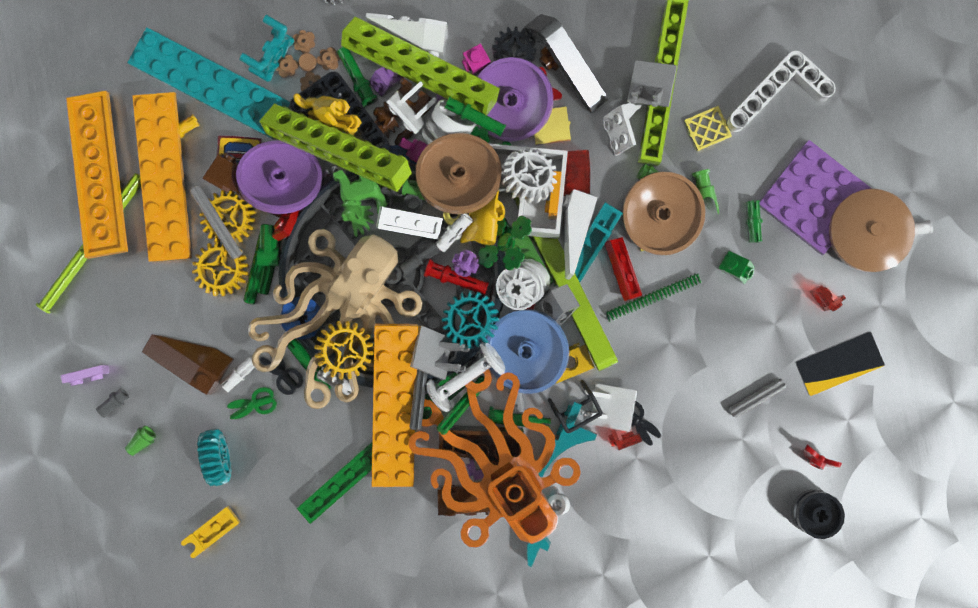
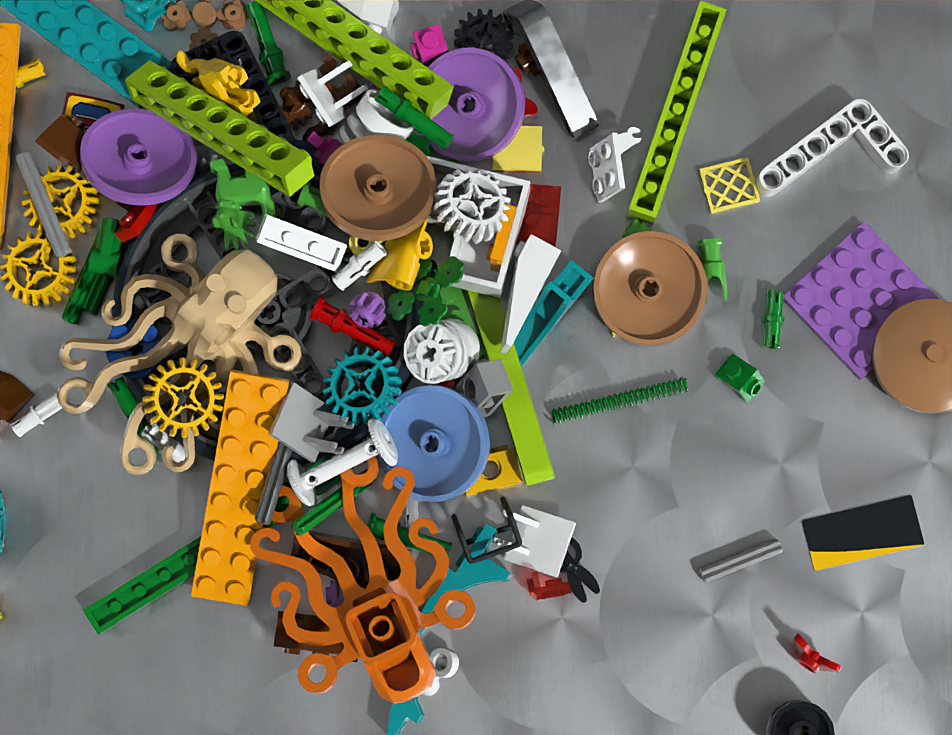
camera: 10 degrees right, 5 degrees down
green piece [227,387,277,419] -> none
black piece [260,355,304,395] -> none
medium lavender bracket [369,67,405,97] -> none
dark grey axle [399,242,440,275] -> none
red plate [605,237,643,301] -> none
light grey plate [627,60,677,107] -> none
clear red bracket [809,285,846,312] -> none

